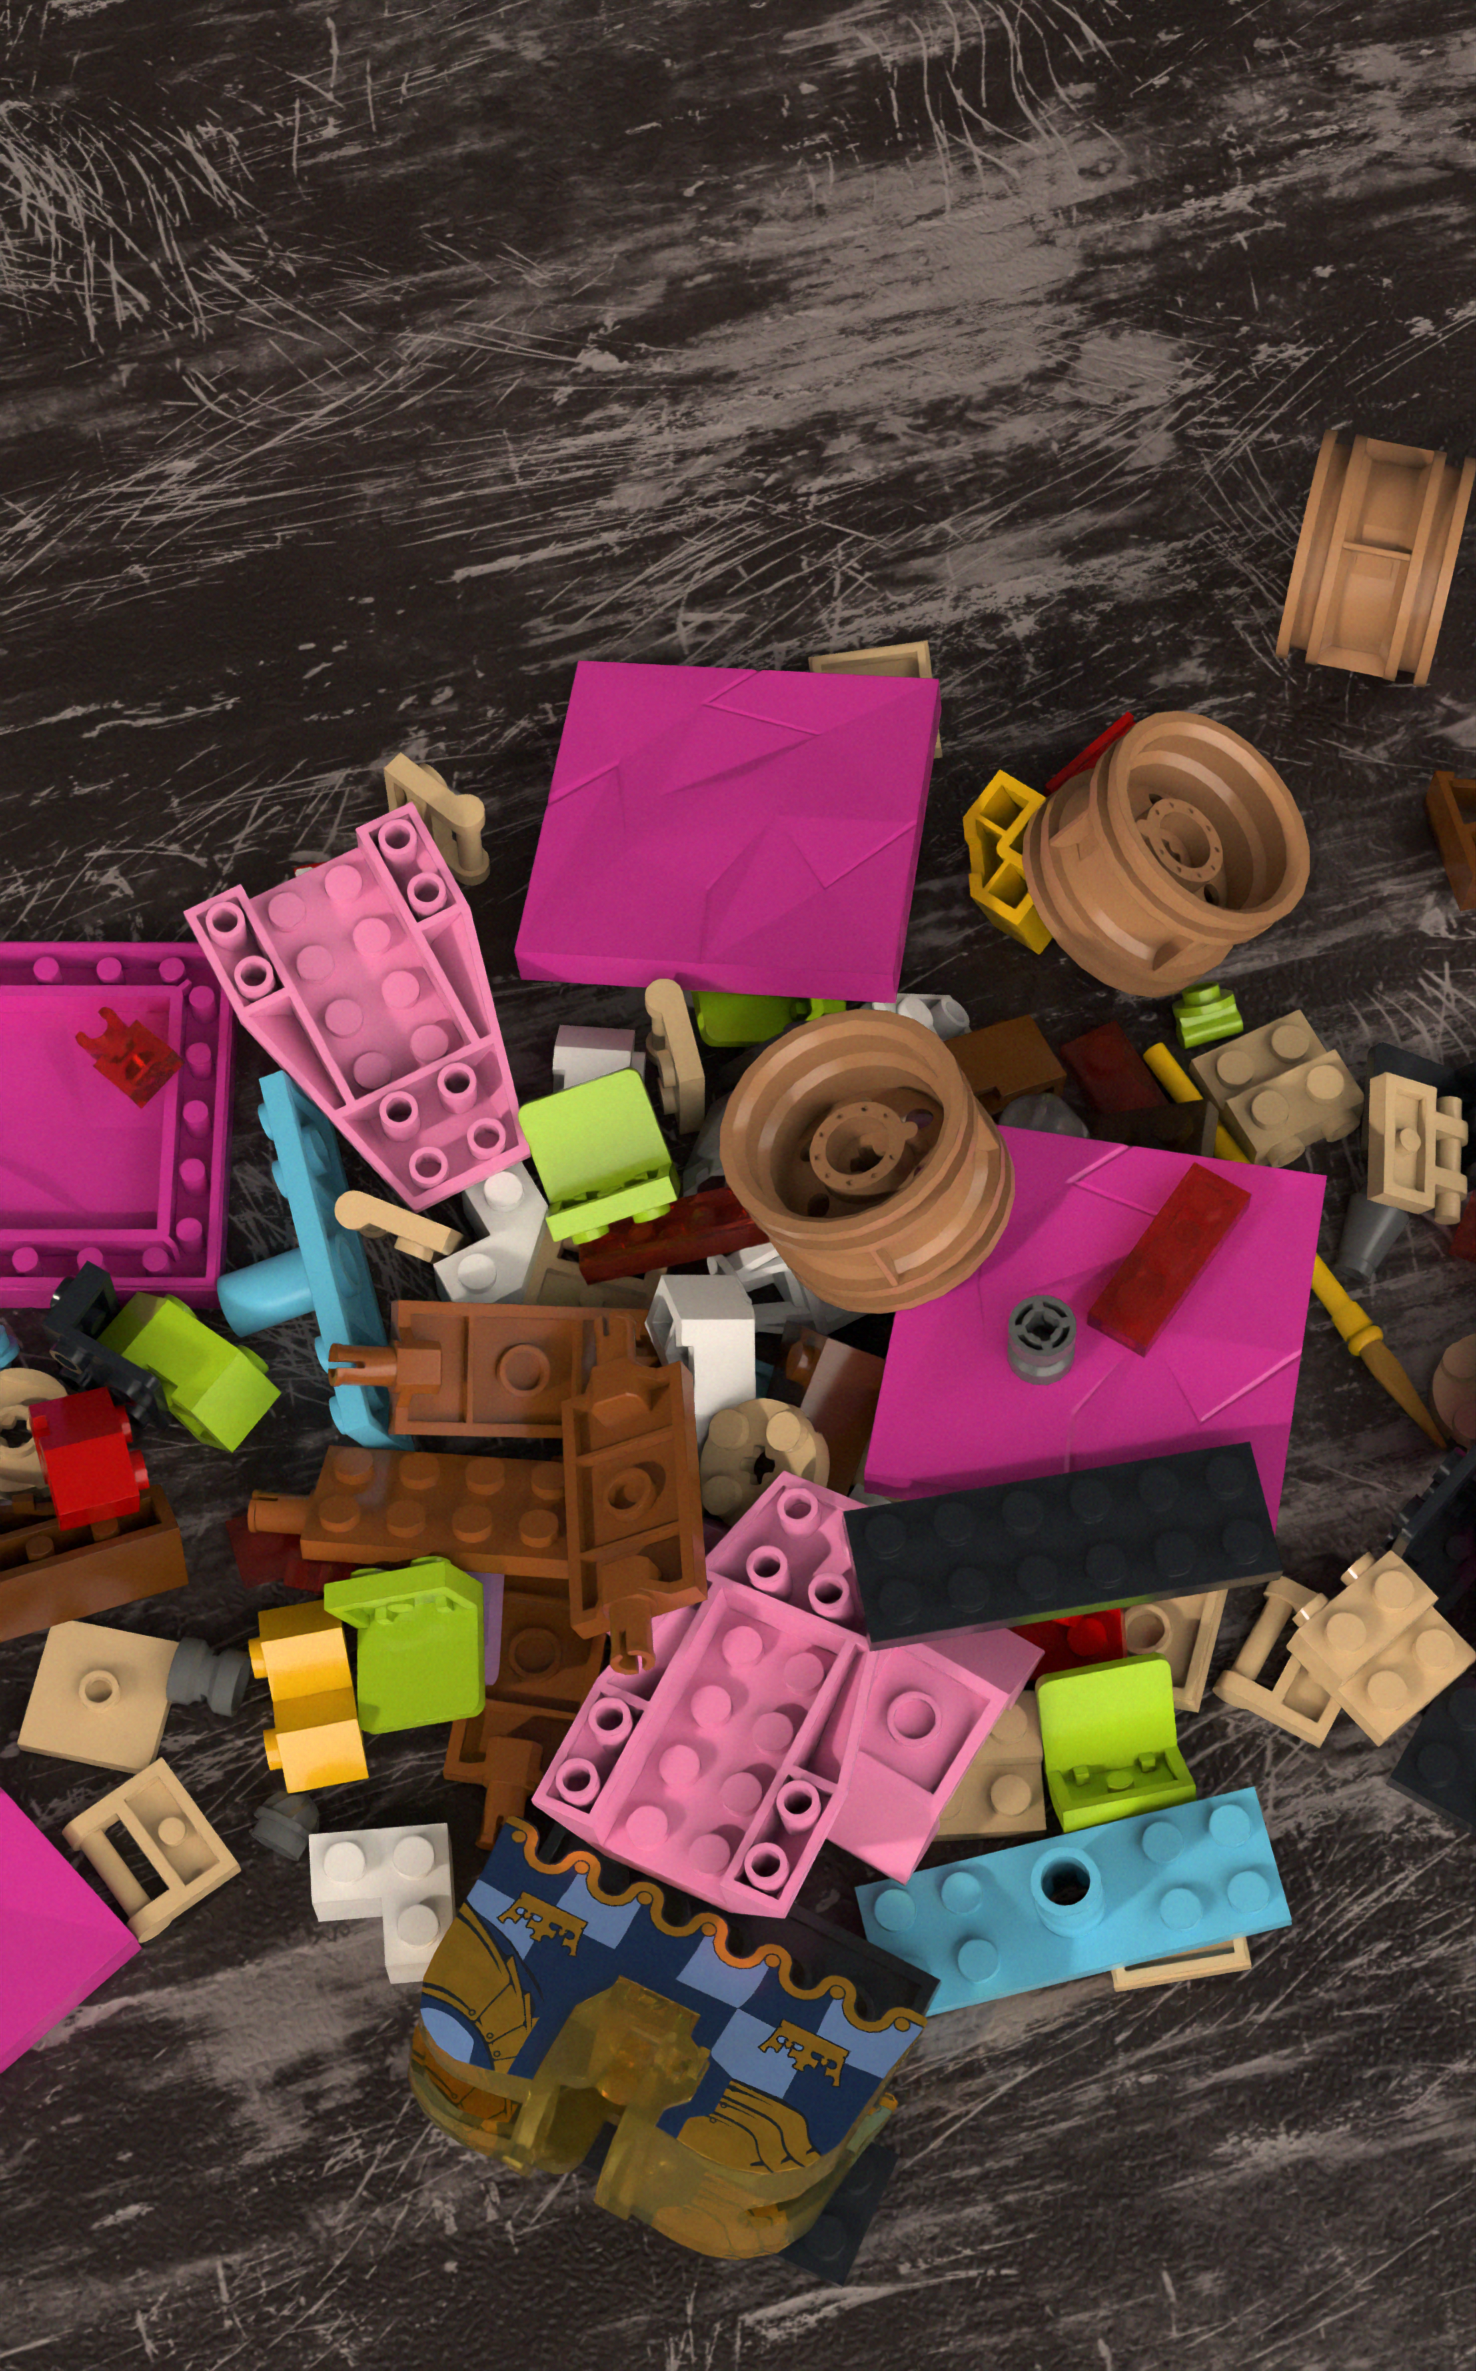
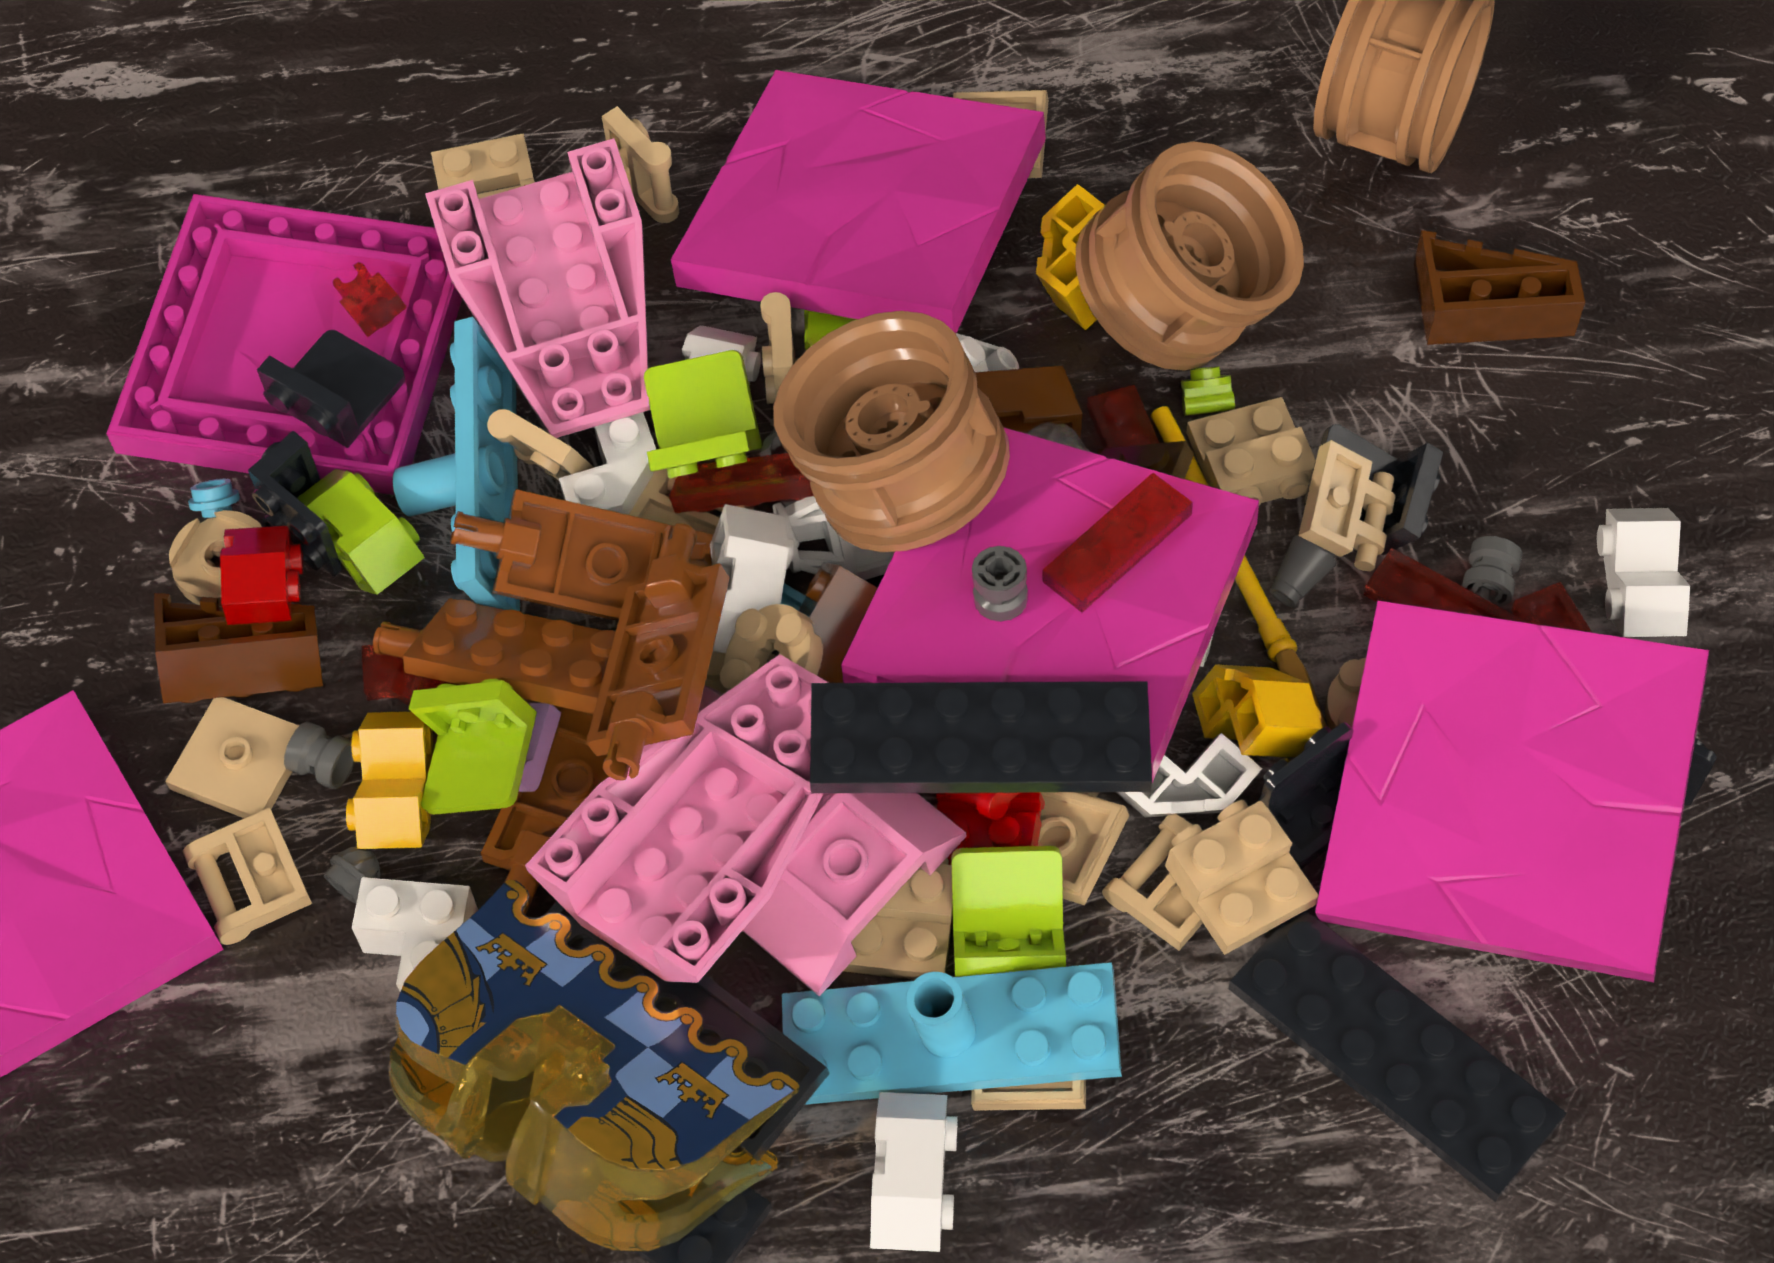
camera: 15 degrees right, 5 degrees down
none -> black bracket [257,330,406,448]
none -> tan plate [431,133,535,199]
none -> white brick [870,1092,958,1252]
none -> white brick [1116,733,1263,818]
none -> yellow brick [1192,664,1323,758]

